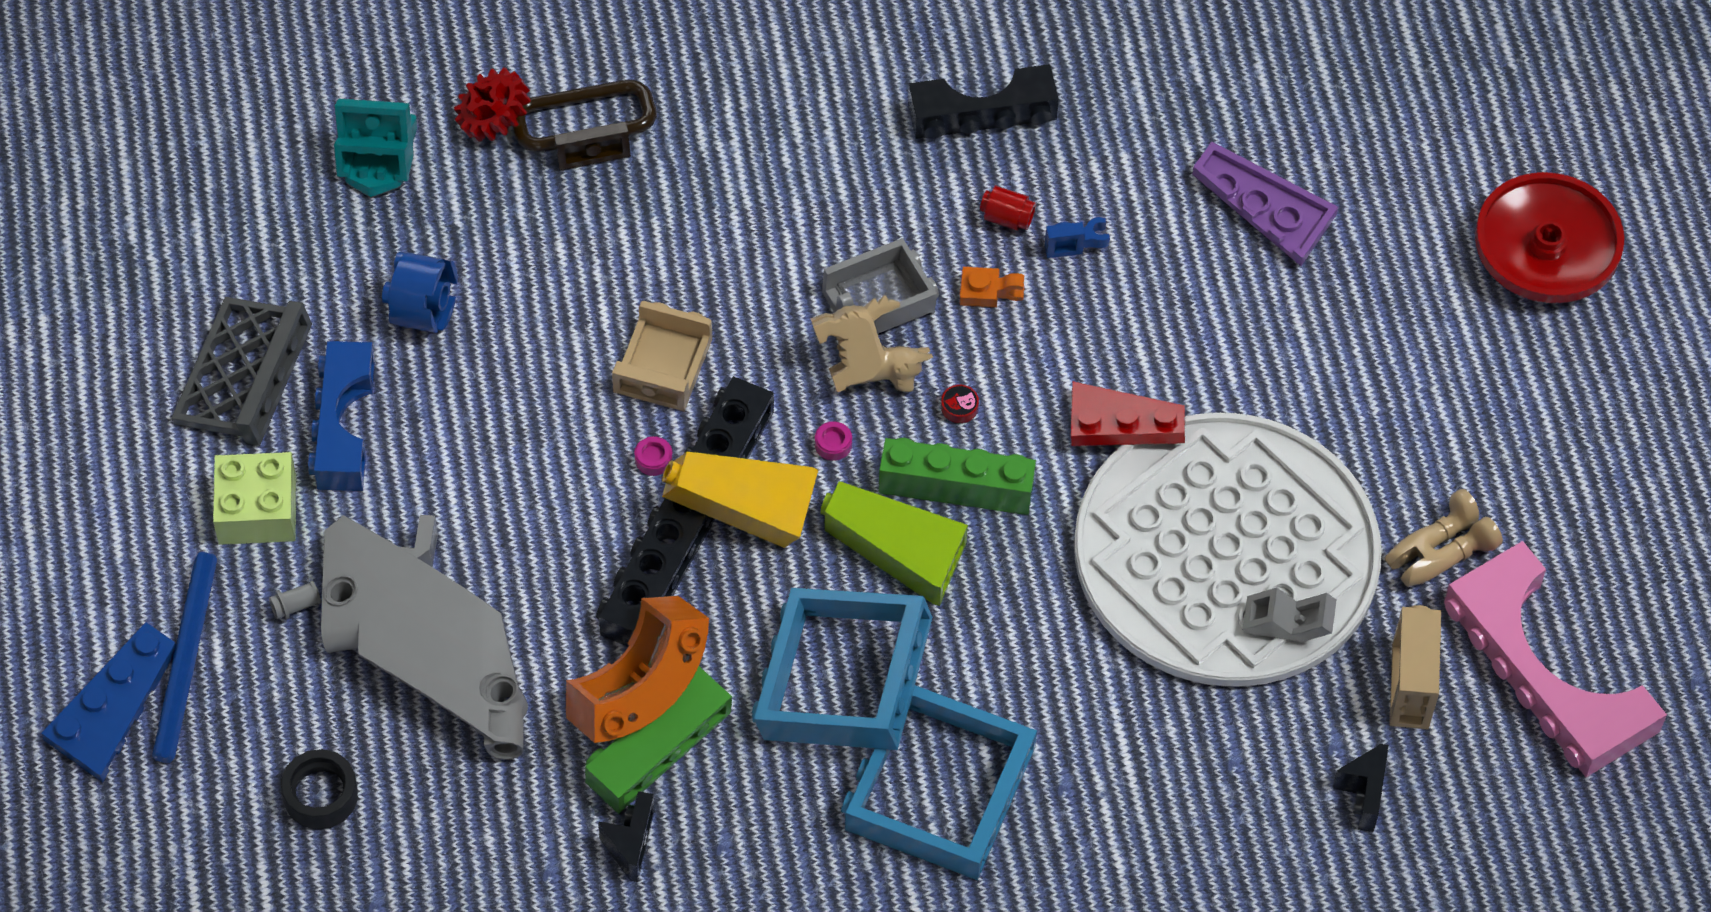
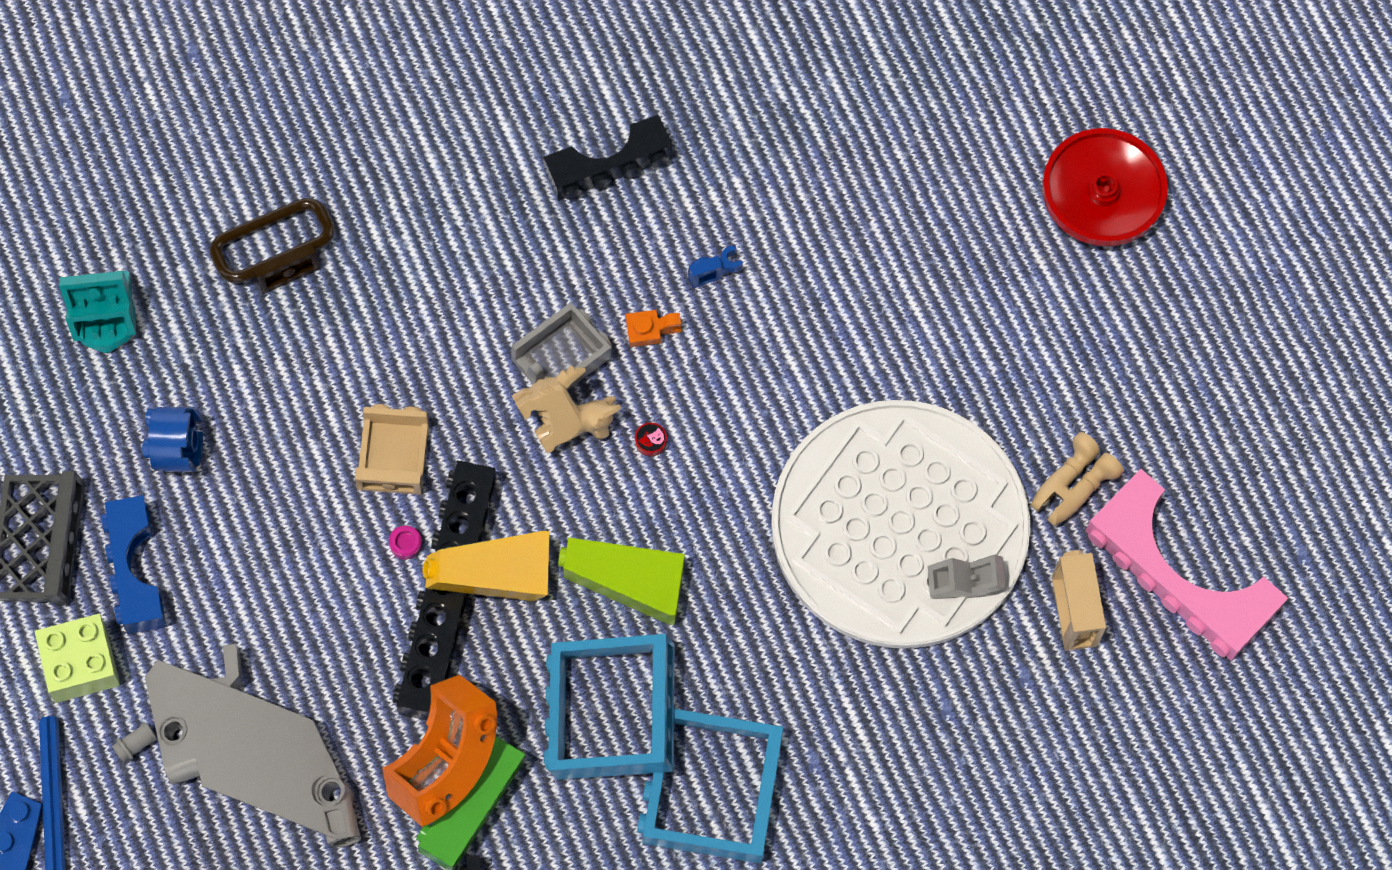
camera: 15 degrees left, 10 degrees up
red gear [454,68,531,142] -> none
dark pink tile [815,422,852,461] -> none
bright green brick [878,438,1036,515] -> none
red brick [980,185,1036,231] -> none
wing [1071,381,1185,446] -> none
medium lavender wing [1192,142,1338,266] -> none
black slope [1332,744,1389,832] -> none

